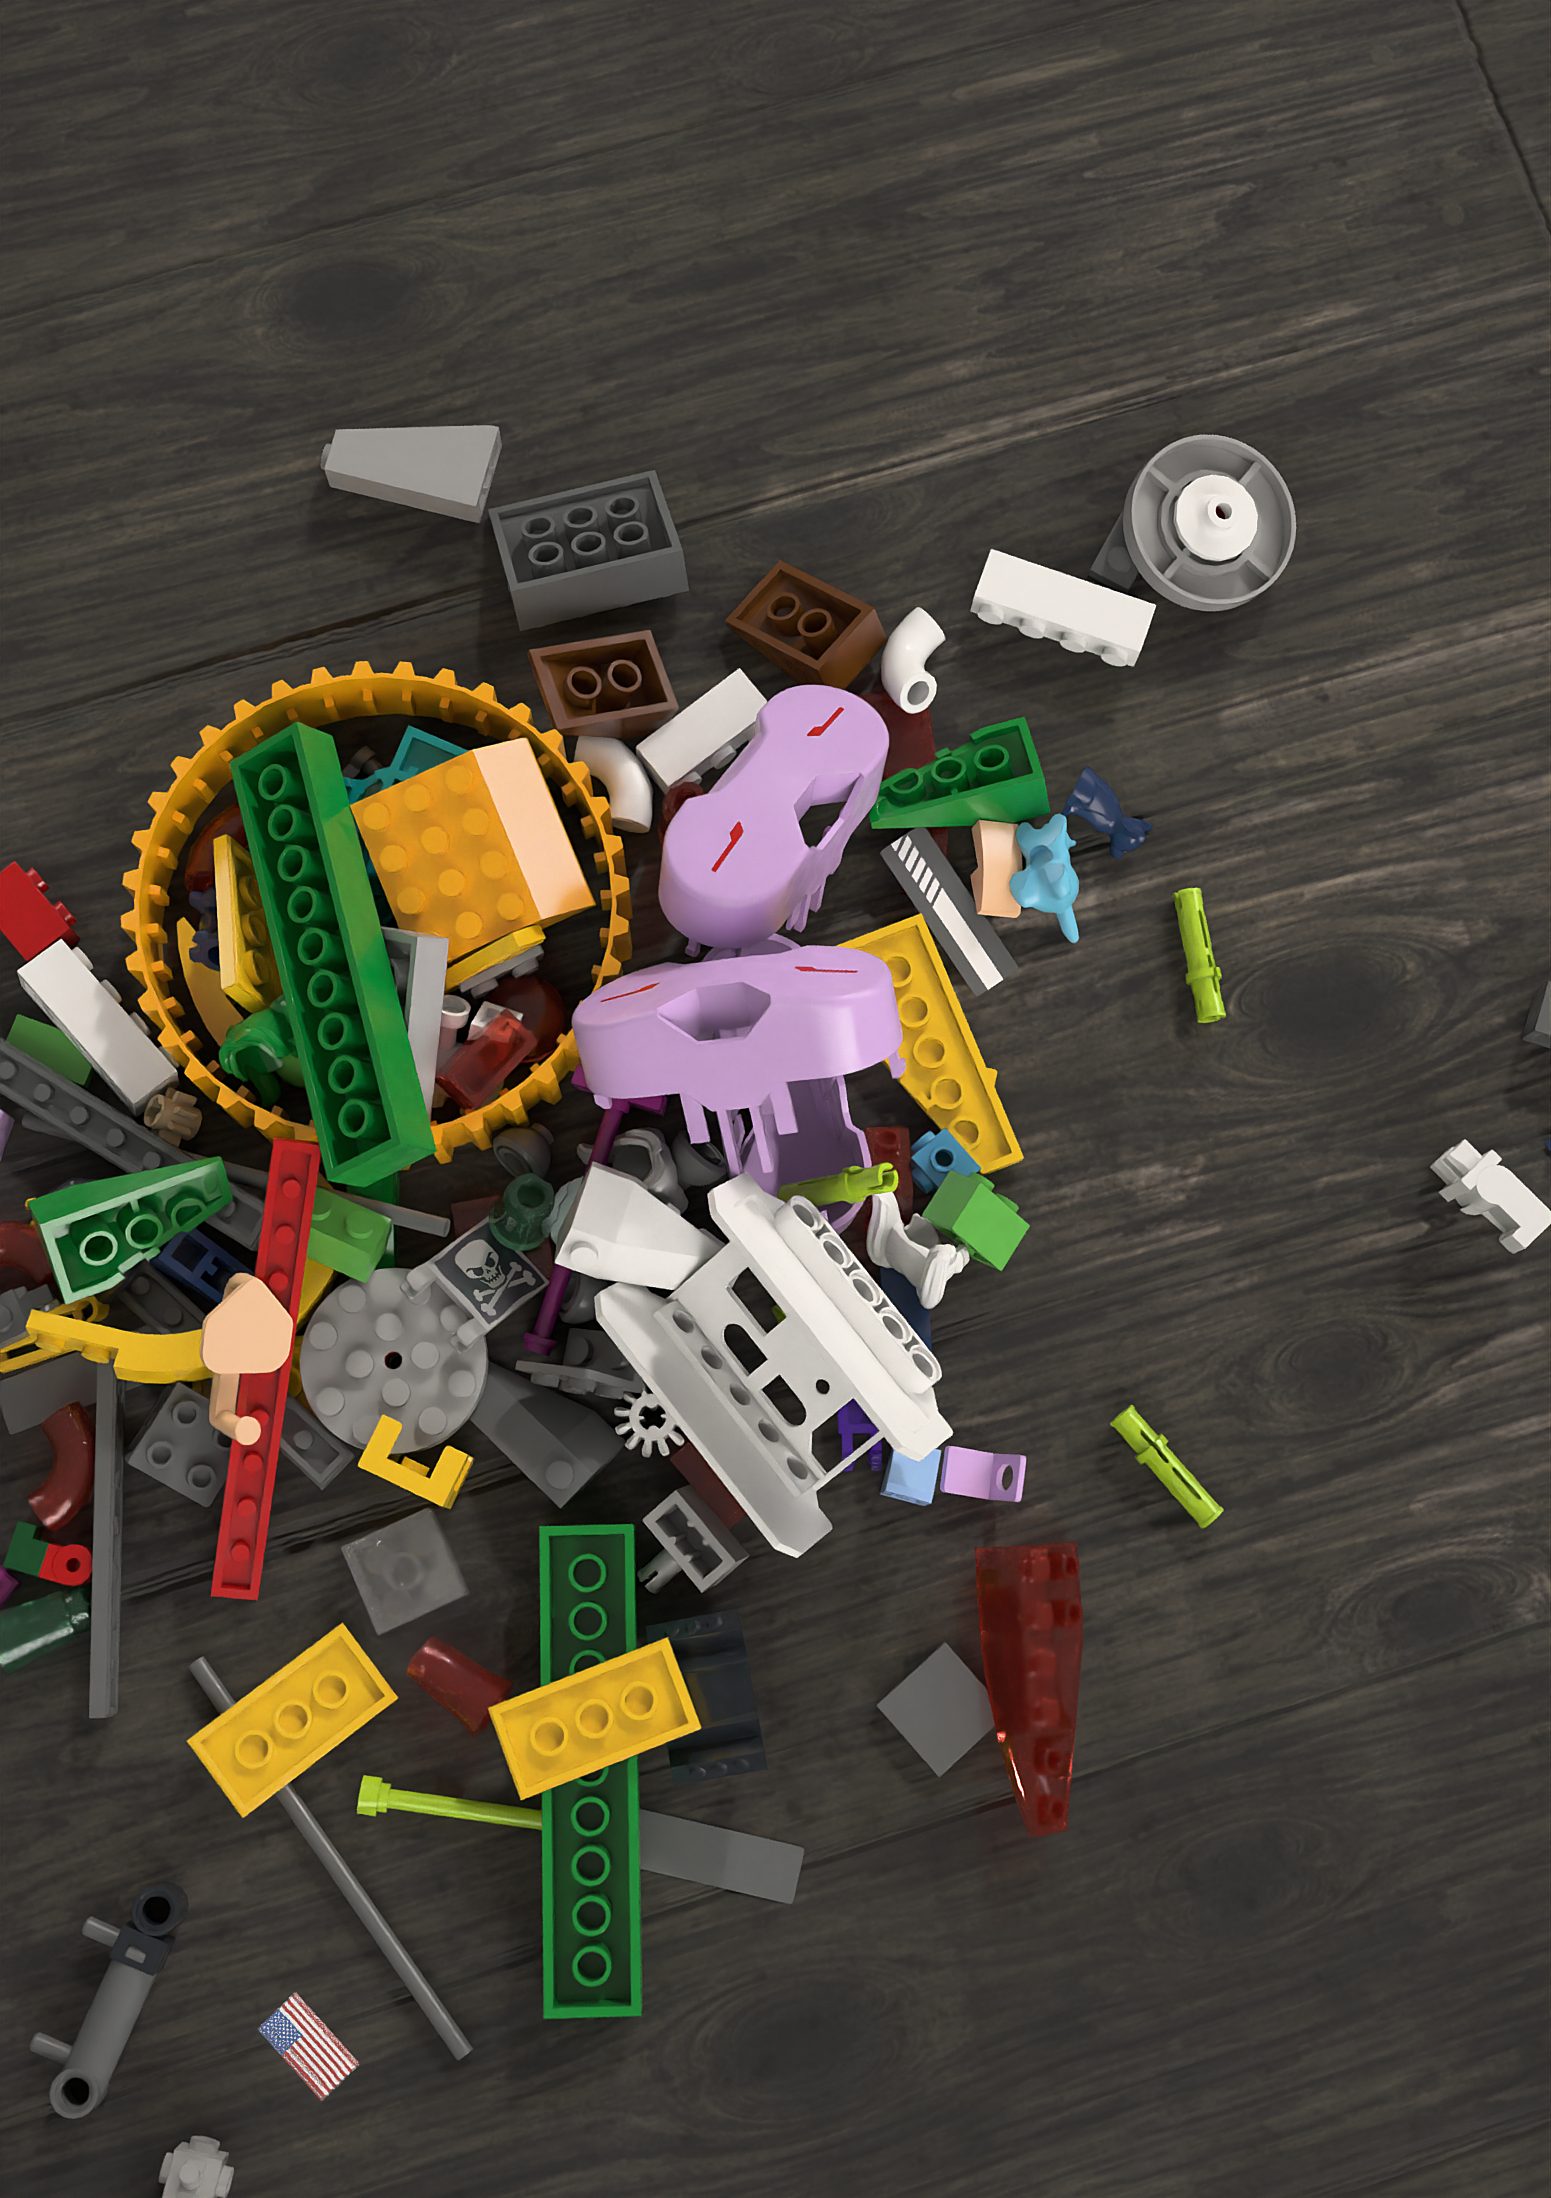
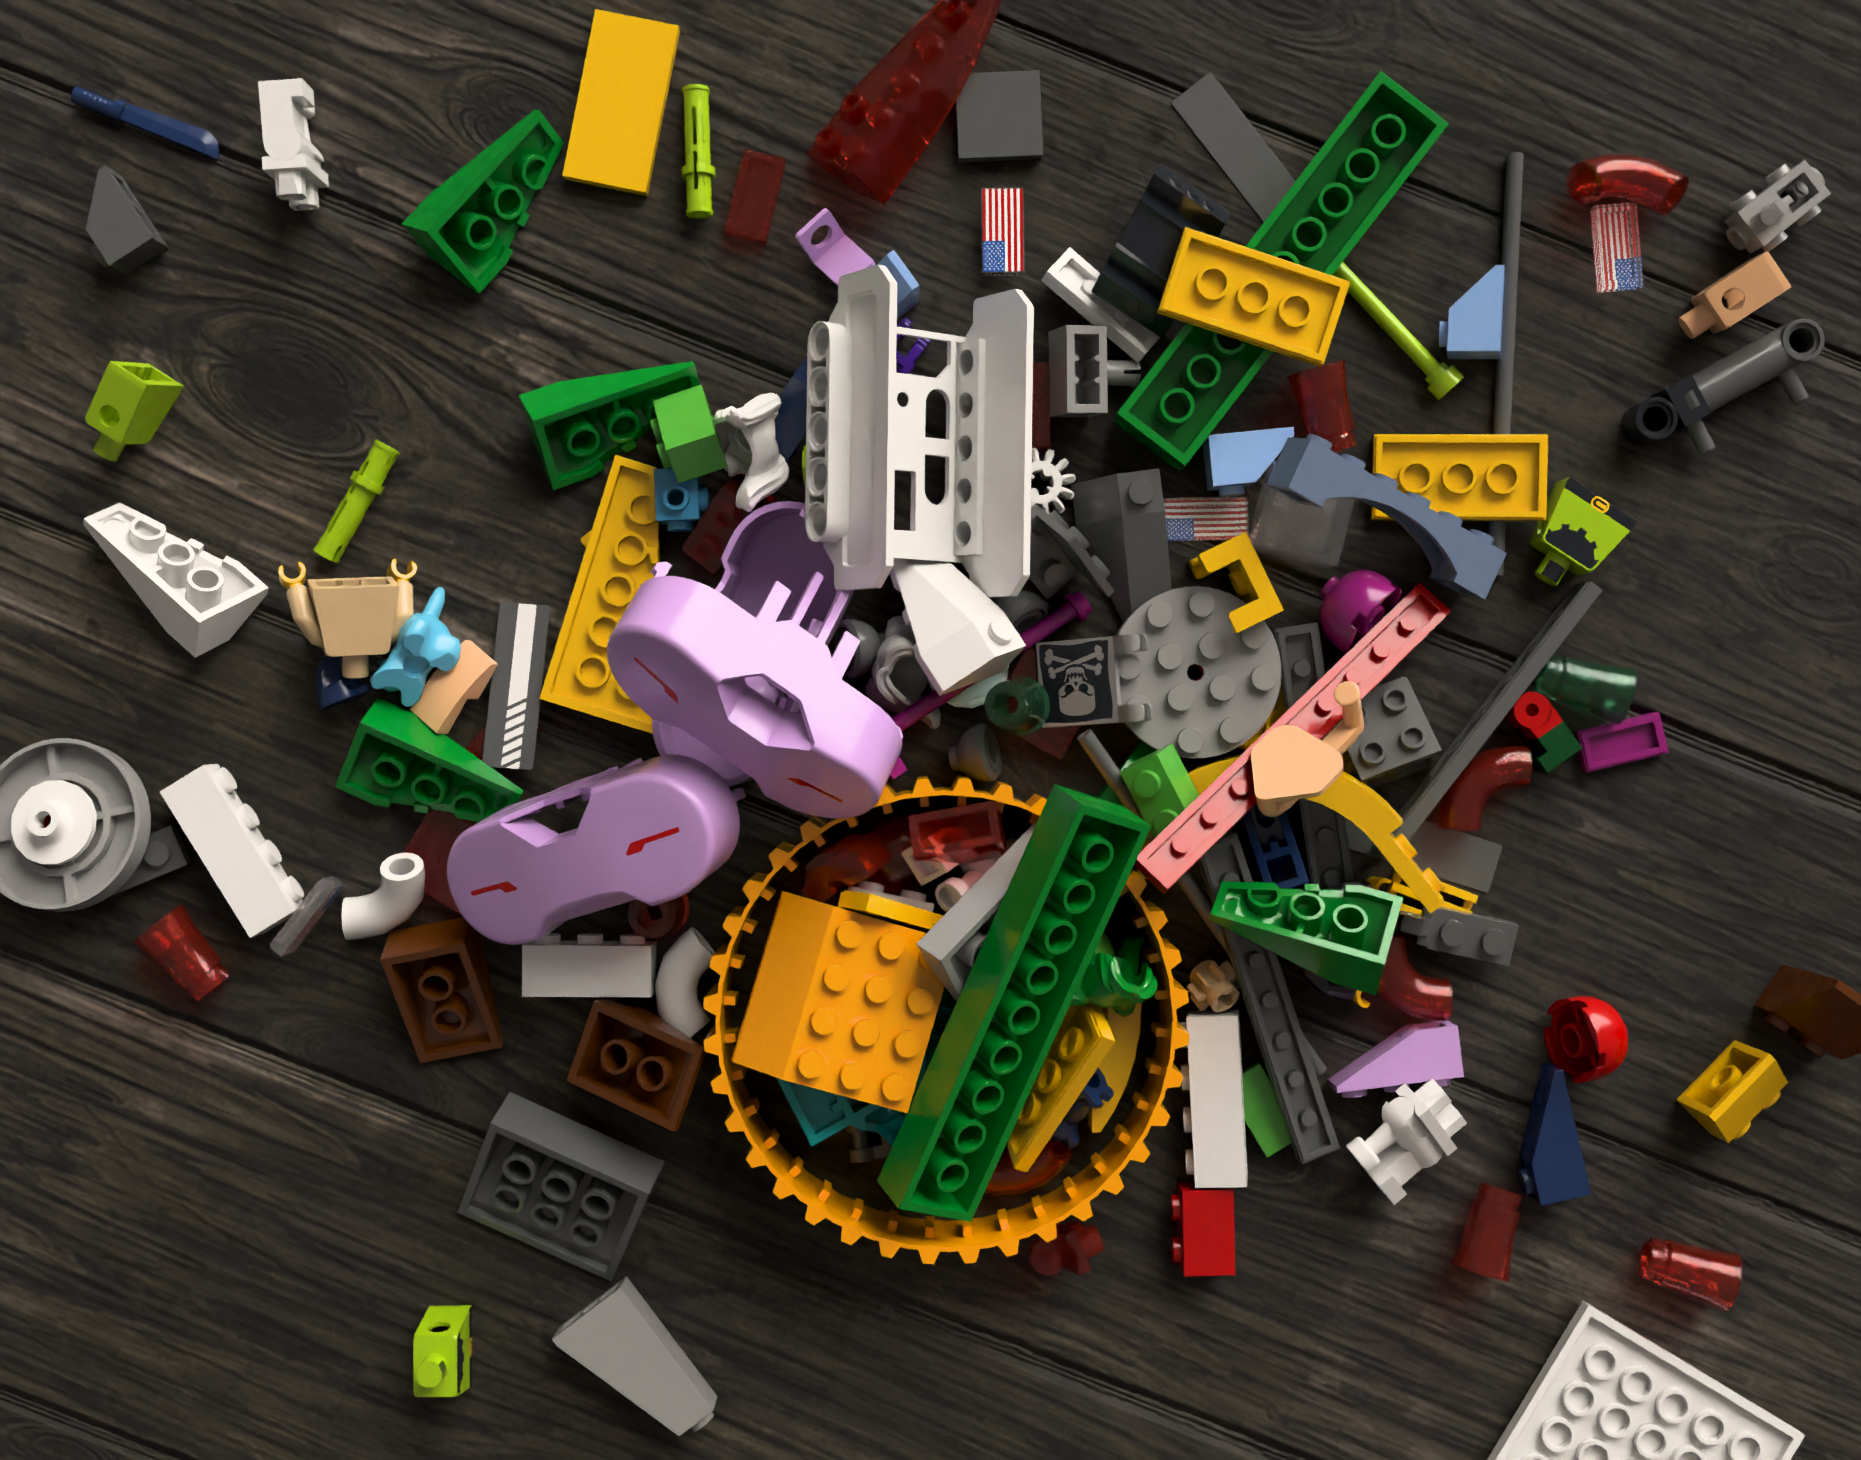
camera: 135 degrees left, 10 degrees up
lime pin [777,1162,898,1207] -> none
none -> white wedge [83,503,268,658]
none -> lime torso [85,361,184,461]
none -> clear red plant [133,904,231,1002]
none -> clear tile [270,876,345,957]
none -> tan torso [279,558,417,678]
none -> green wedge [402,109,564,294]
none -> lime torso [413,1305,472,1397]
none -> green wedge [518,361,700,490]
none -> yellow tile [562,9,680,196]
none -> clear red tile [724,149,787,245]
none -> clear red cylinder [801,832,894,902]
none -> tile [981,187,1025,276]
none -> clear red hips [1028,1219,1105,1276]
none -> white plate [1041,248,1161,363]
none -> clear tile [1163,496,1249,541]
none -> light blue slope [1203,427,1294,497]
none -> sand blue arch [1266,434,1507,599]
none -> magenta cylinder [1318,569,1402,654]
none -> light blue slope [1439,265,1505,359]
none -> lime torso [1530,477,1638,586]
none -> clear red cylinder [1567,154,1689,215]
none -> light nougat torso [1678,251,1792,339]

